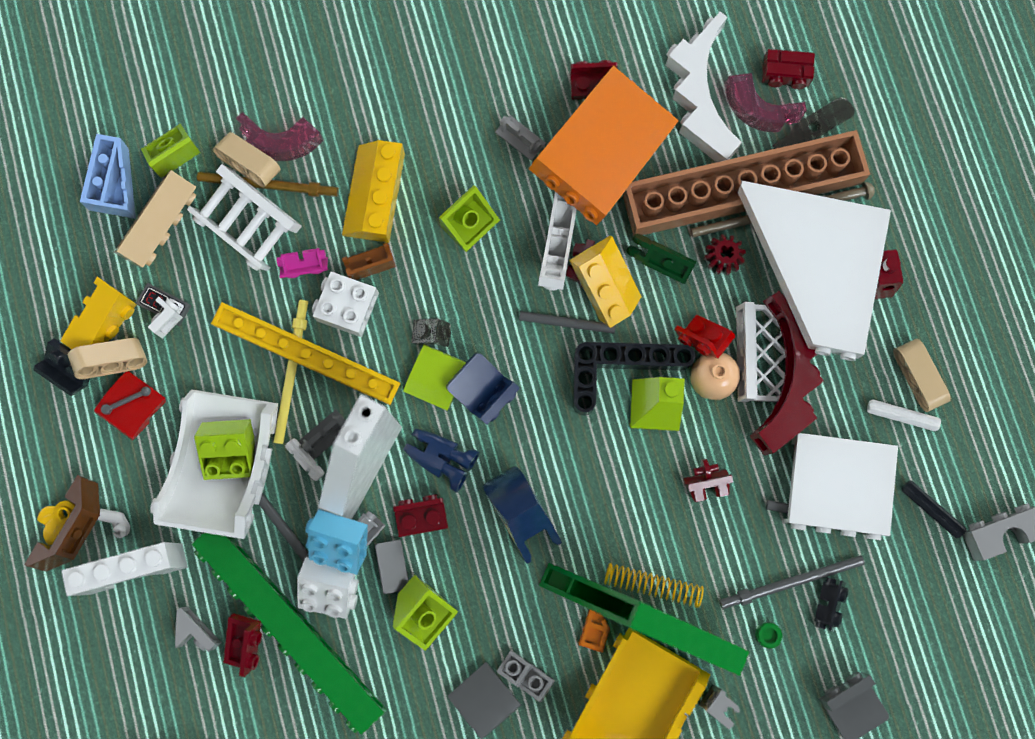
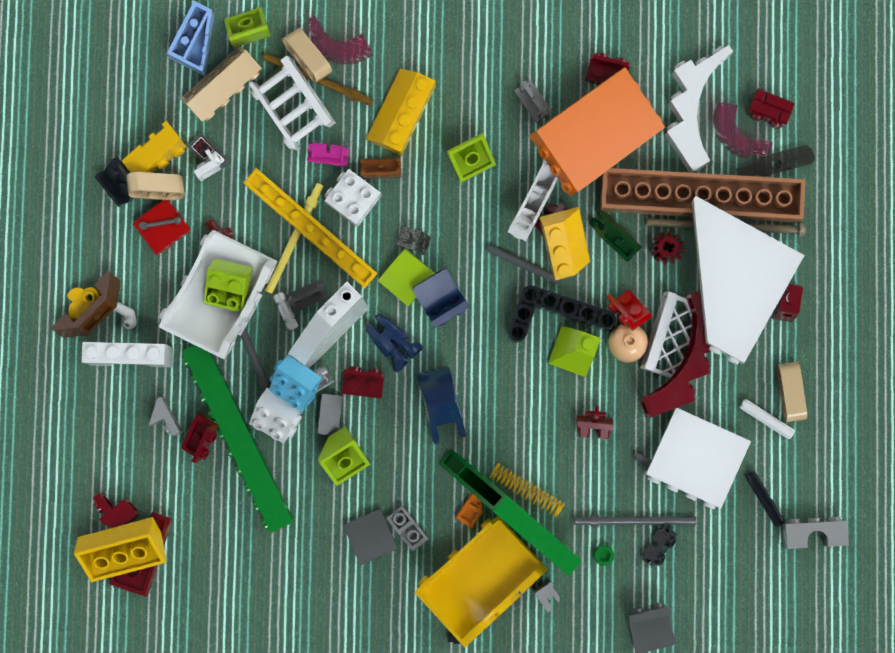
camera: 20 degrees right, 5 degrees up
none -> clear red arm [205,219,234,239]

